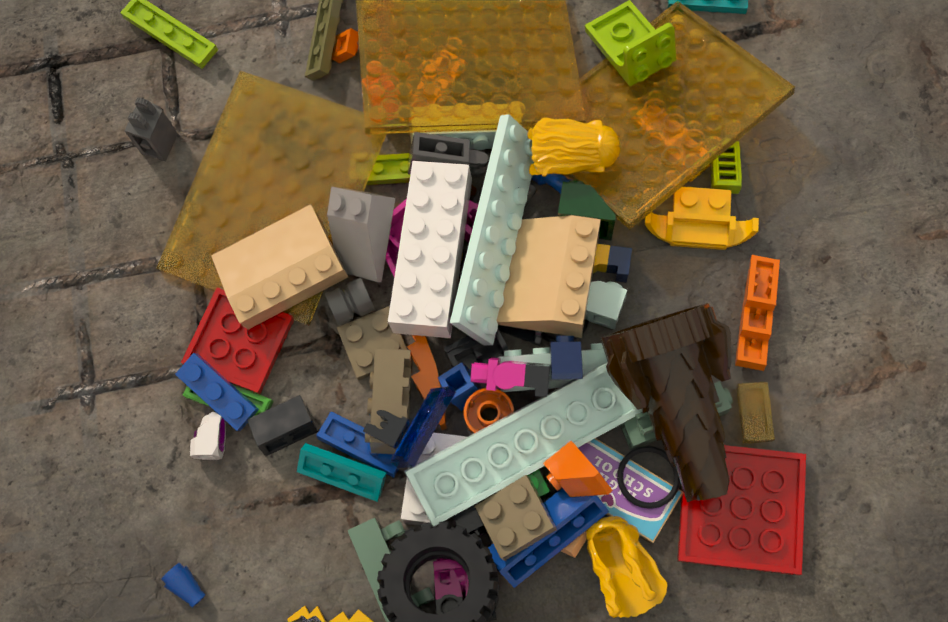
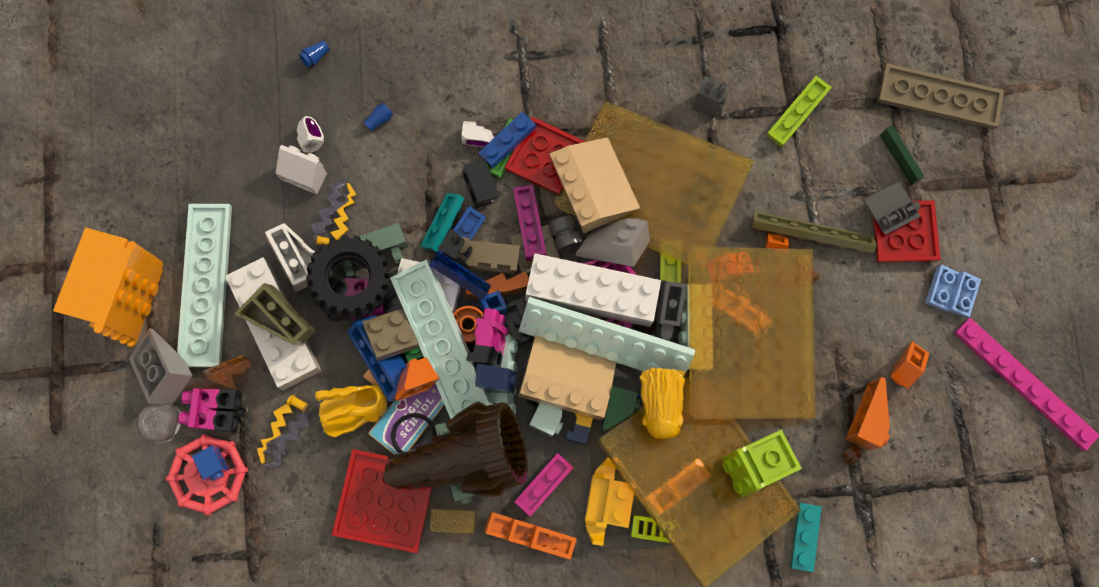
camera: 85 degrees right, 5 degrees up
none -> magenta plate [513,184,547,261]
none -> dark pink plate [515,453,574,517]

